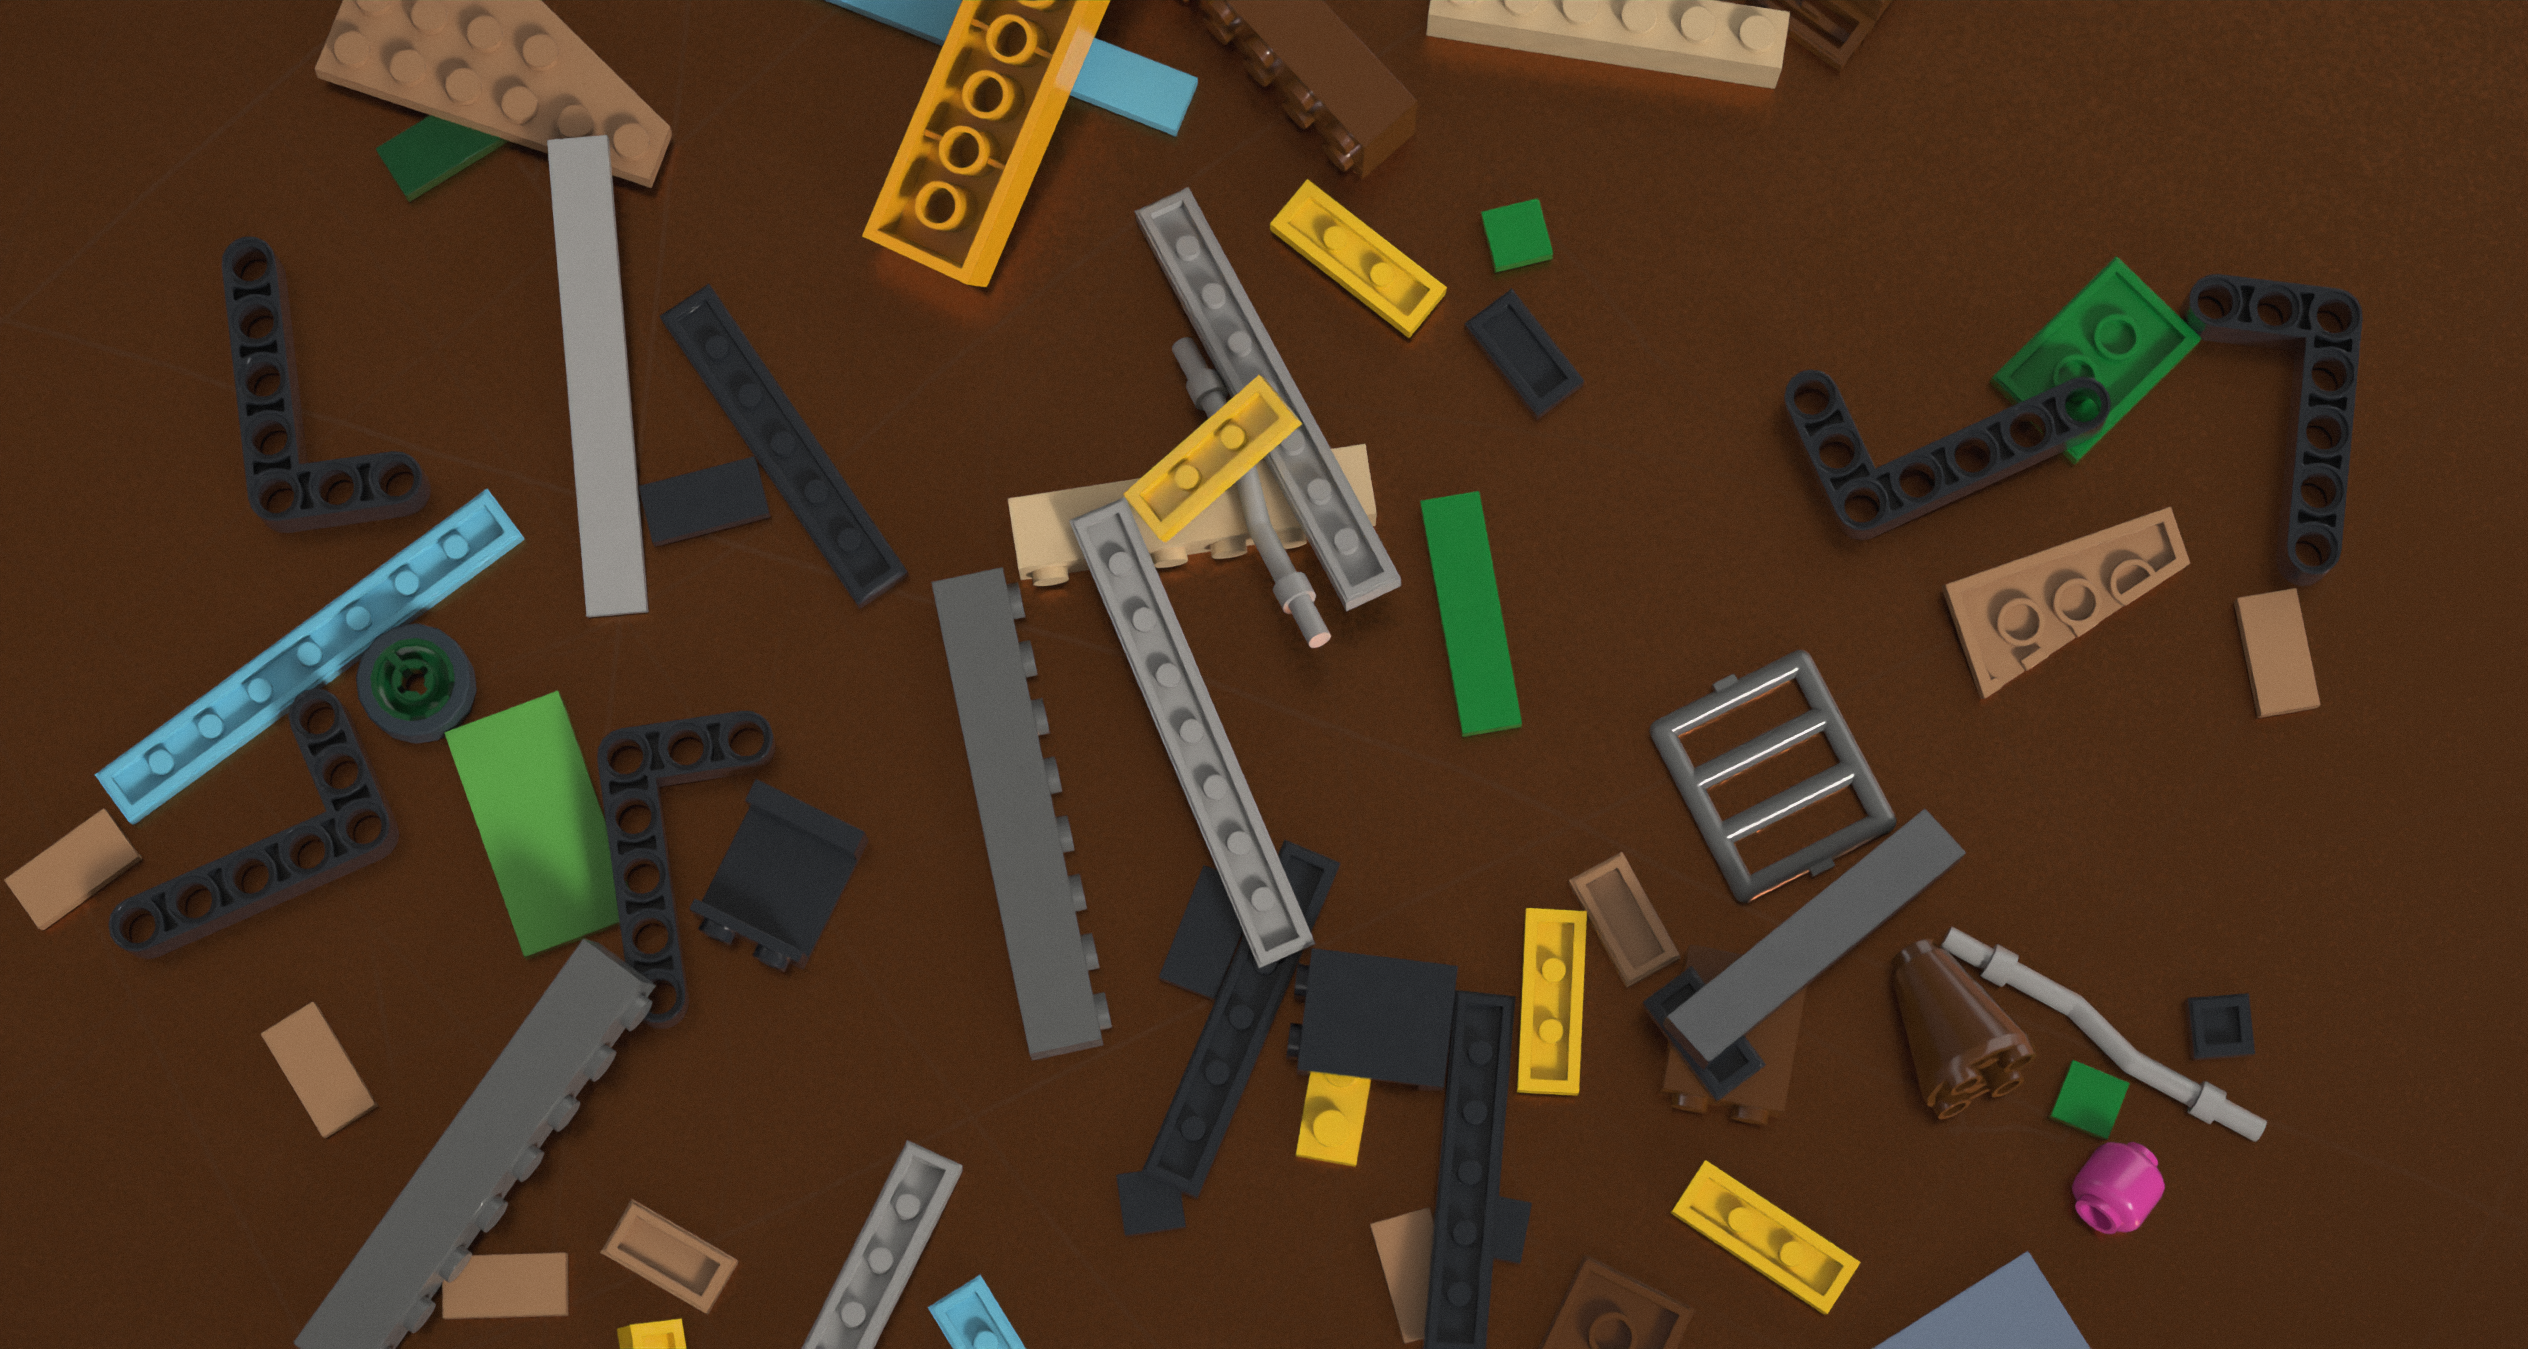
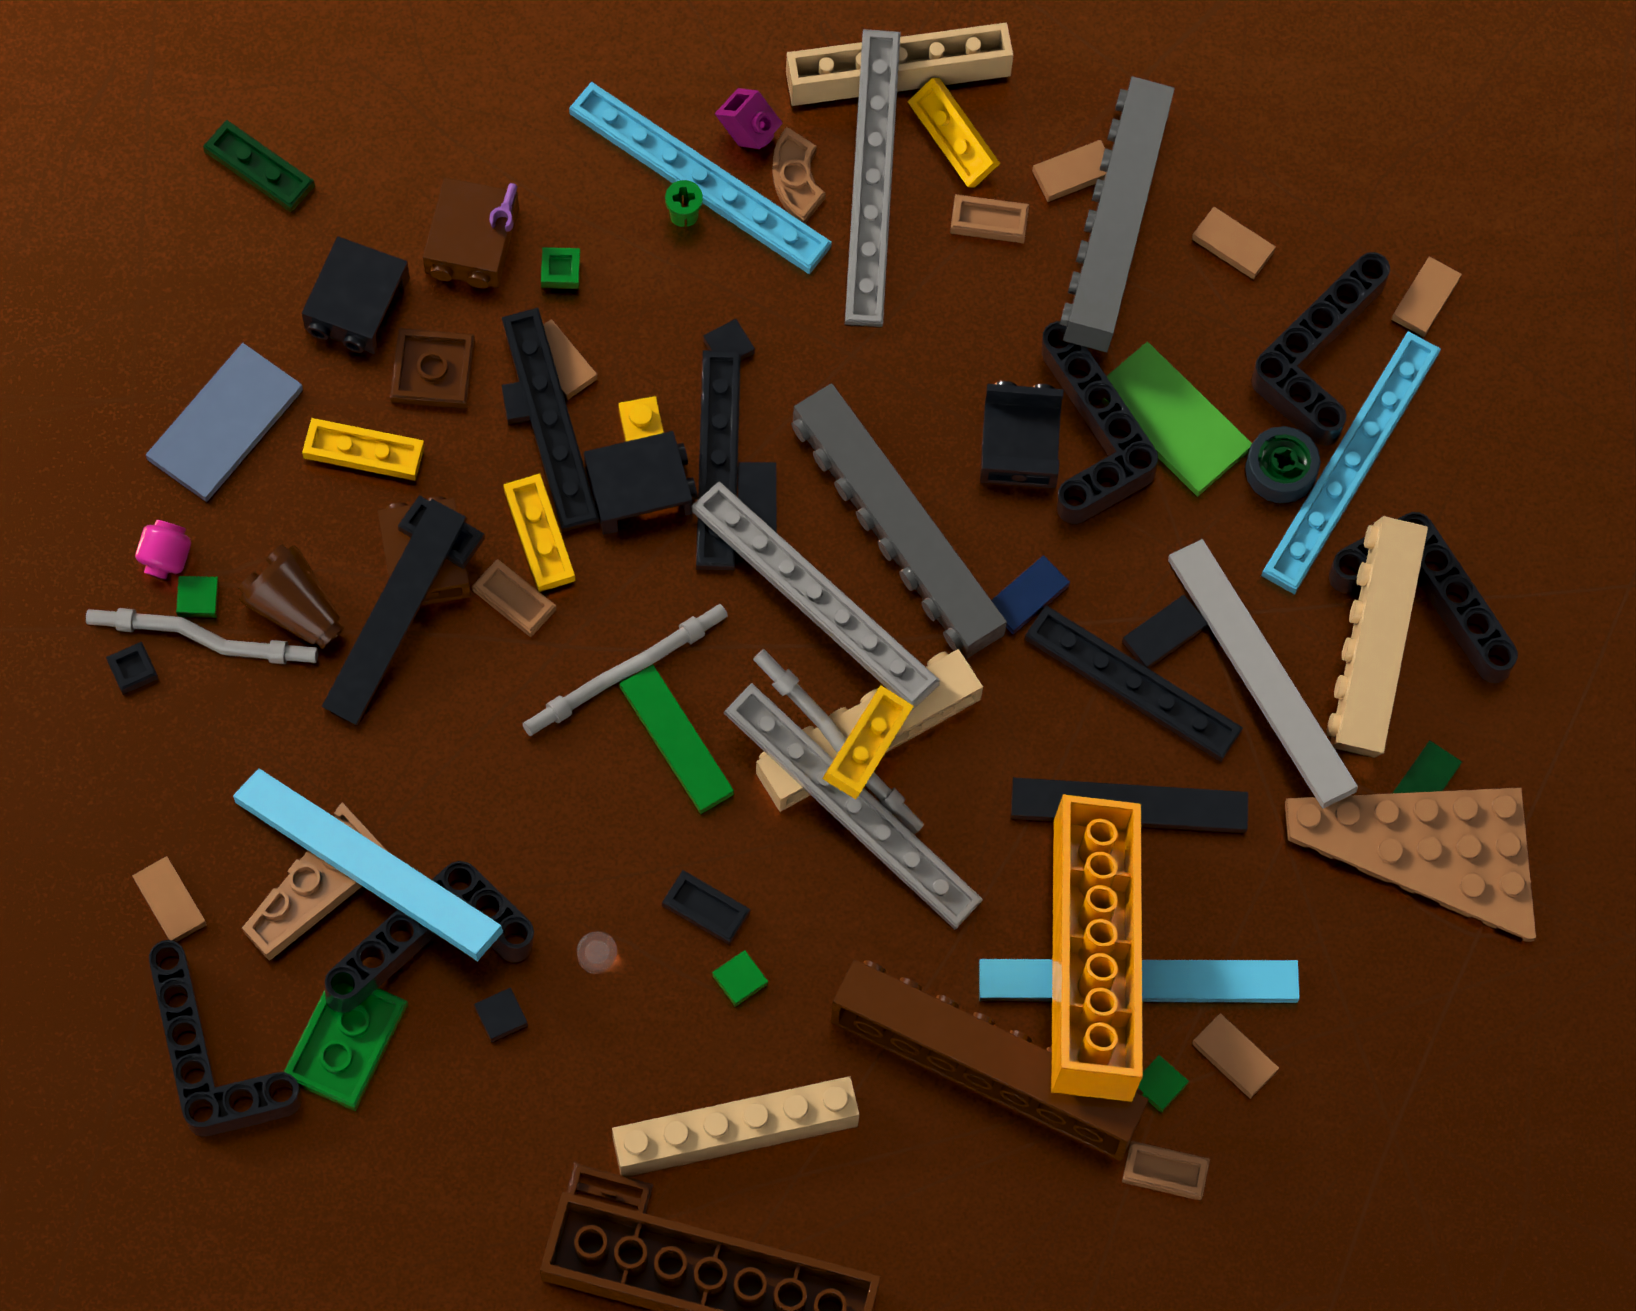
camera: 155 degrees right, 10 degrees down
yellow plate [1270,179,1447,338] -> none
dark grey bar [1650,650,1897,903] -> none
none -> medium azure tile [233,768,503,961]
none -> black tile [474,987,528,1043]
none -> light grey bar [522,604,728,736]
none -> clear tile [577,931,617,974]
none -> dark blue tile [991,555,1070,635]
none -> black tile [1011,777,1248,833]
none -> tan brick [1327,516,1428,758]

